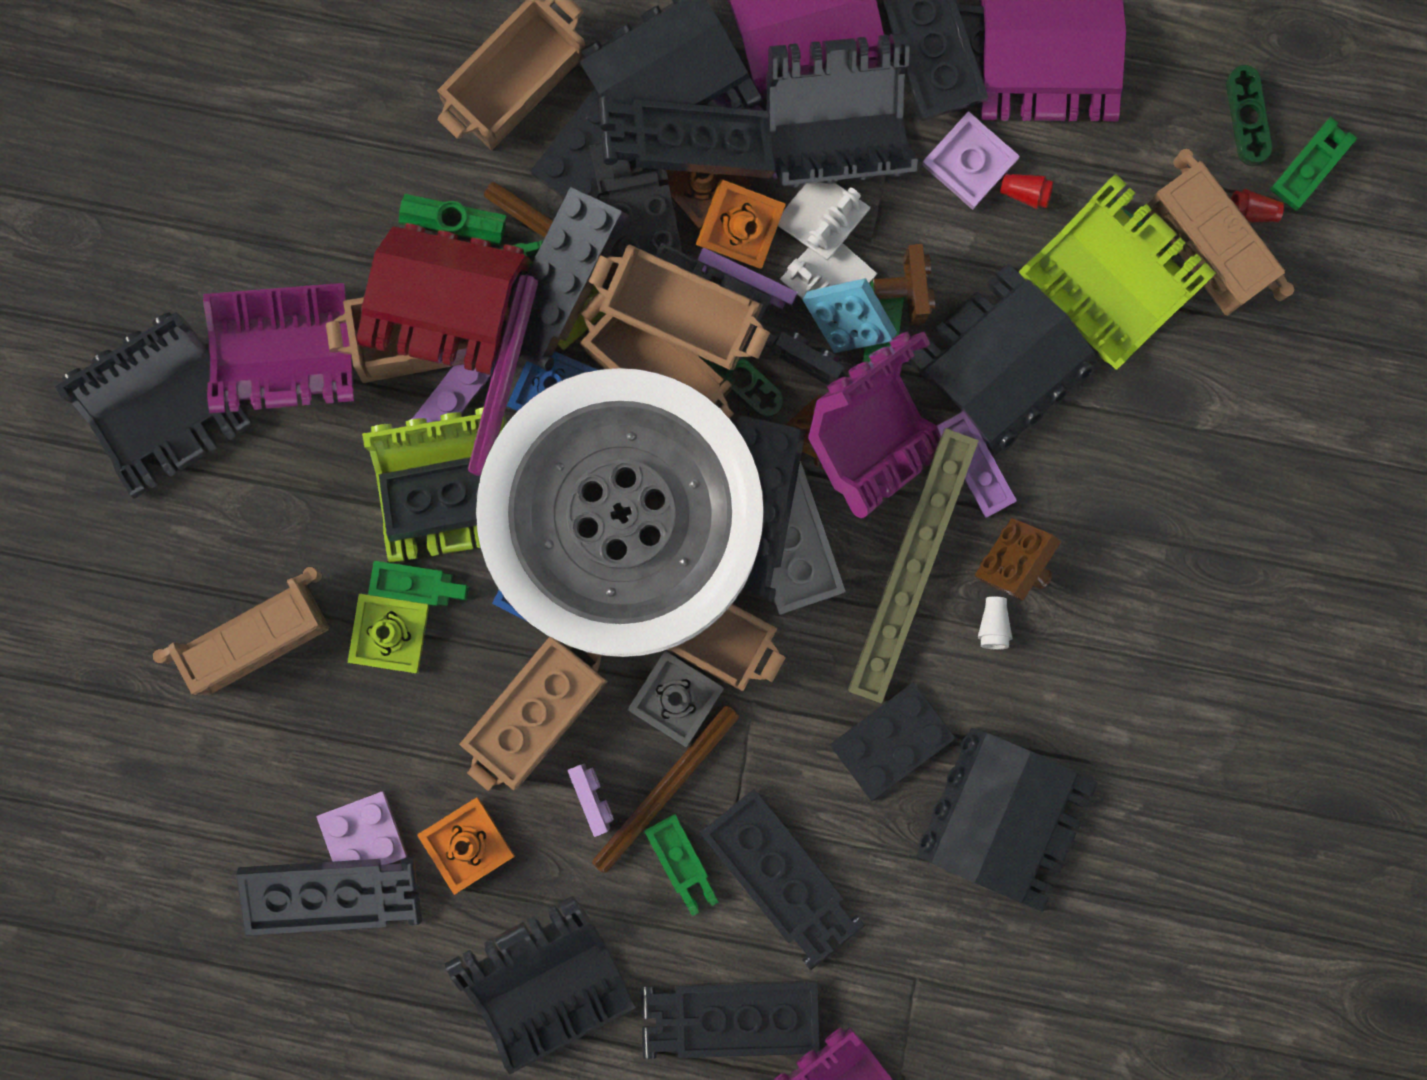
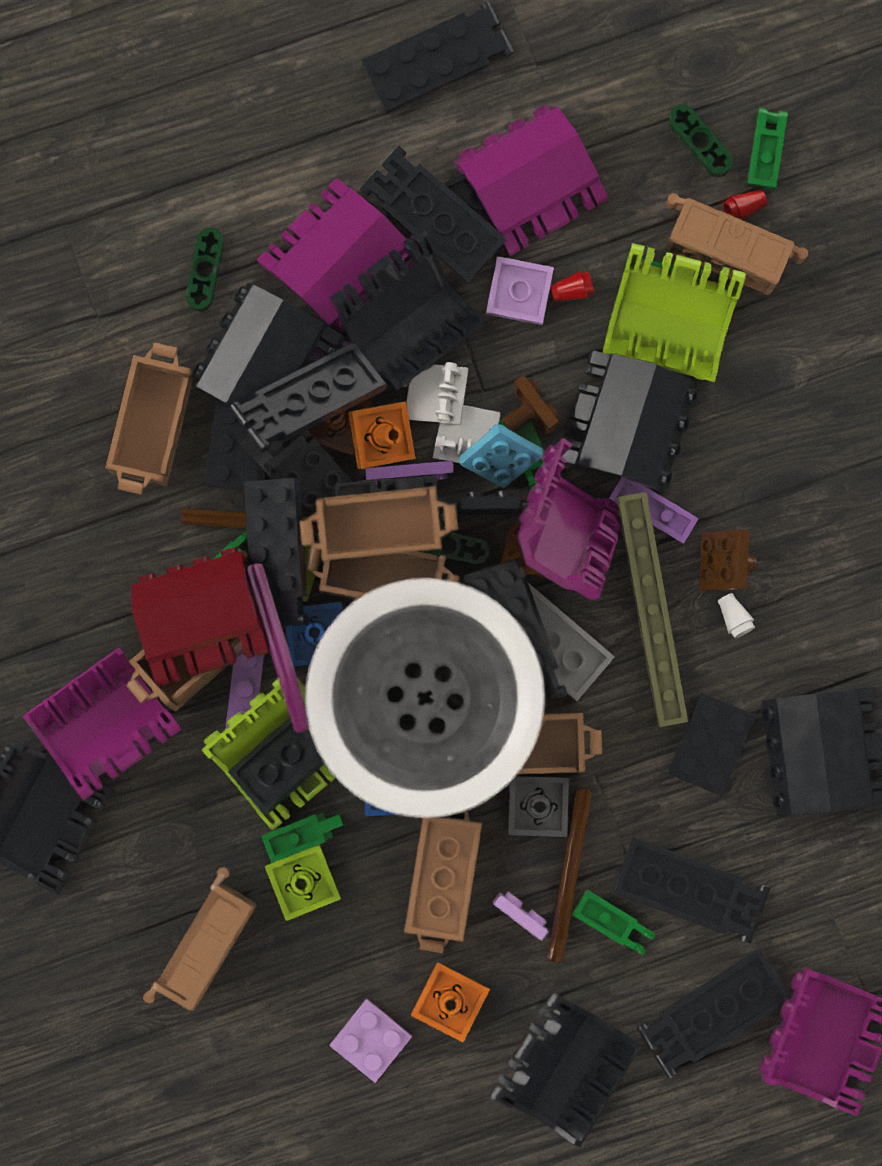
camera: 30 degrees left, 0 degrees up
black hinge [236,857,422,936] -> none
green piece [398,194,507,246] -> none

